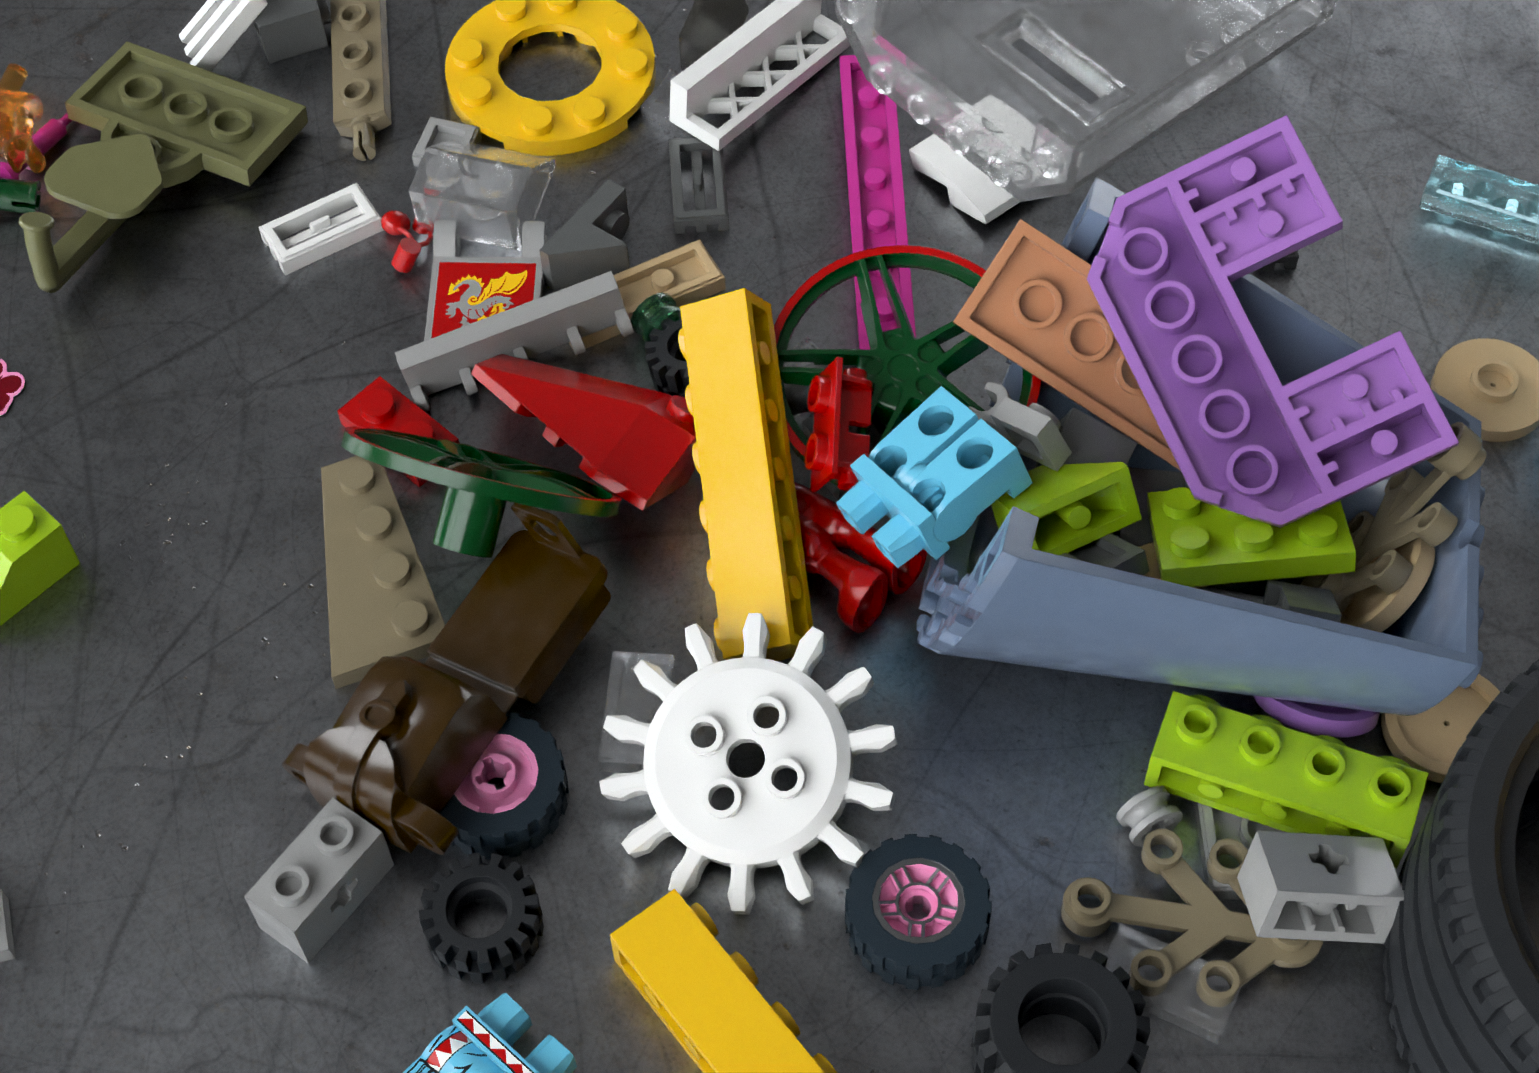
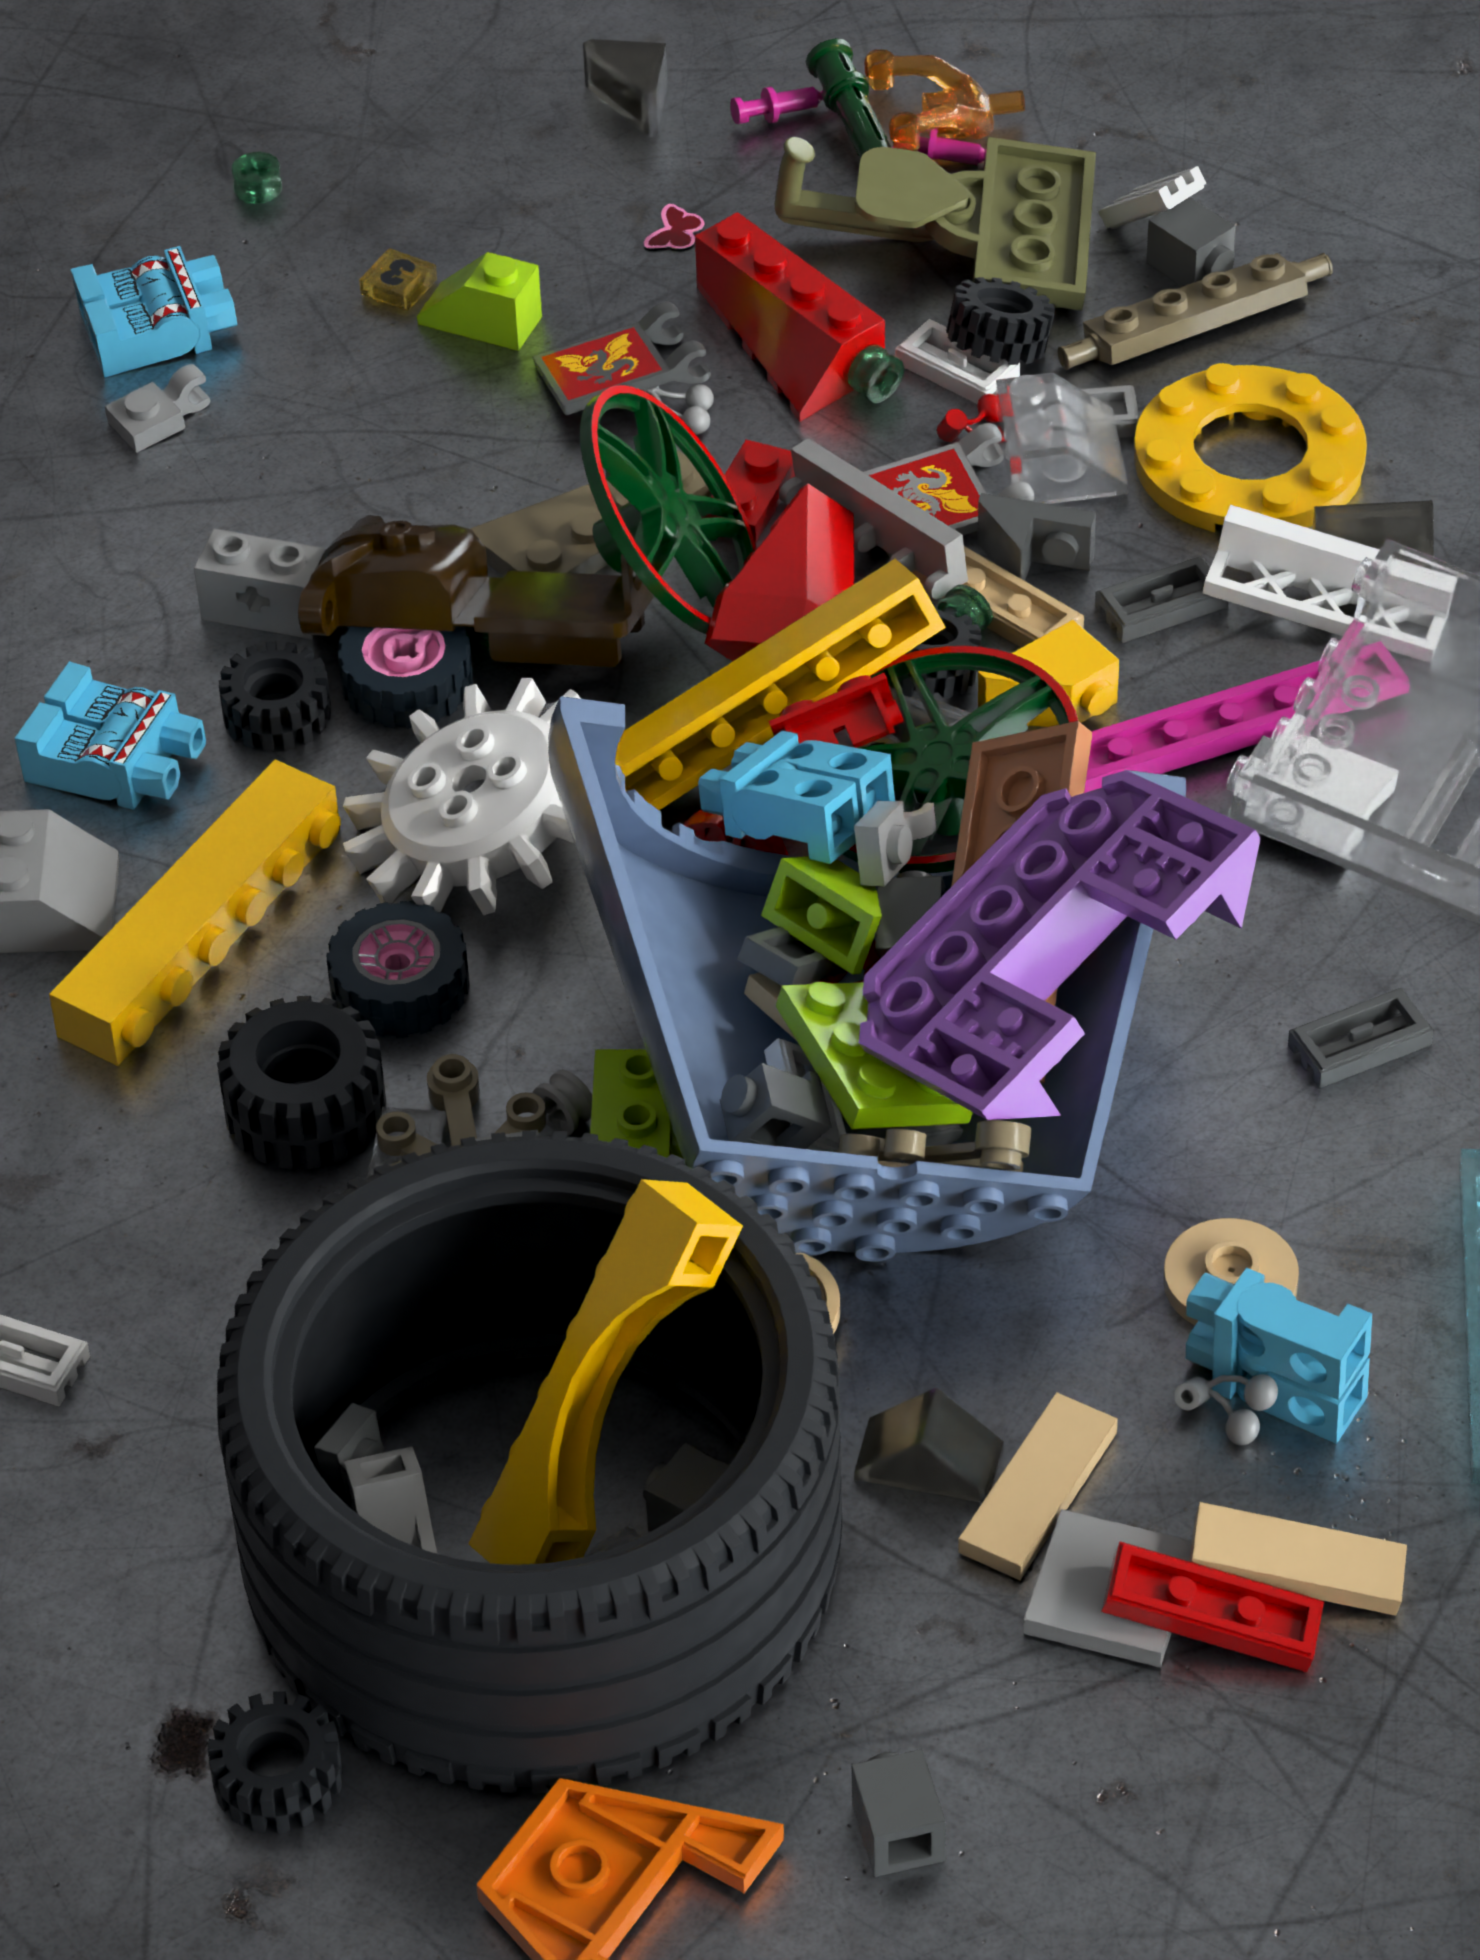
camera: 70 degrees right, 10 degrees down
none -> flag [532,302,711,415]
none -> light grey piece [643,384,714,435]
none -> red wedge [695,212,885,422]
none -> clear green bush [848,344,904,403]
none -> black tyre [946,277,1055,365]
none -> yellow slope [978,620,1119,727]

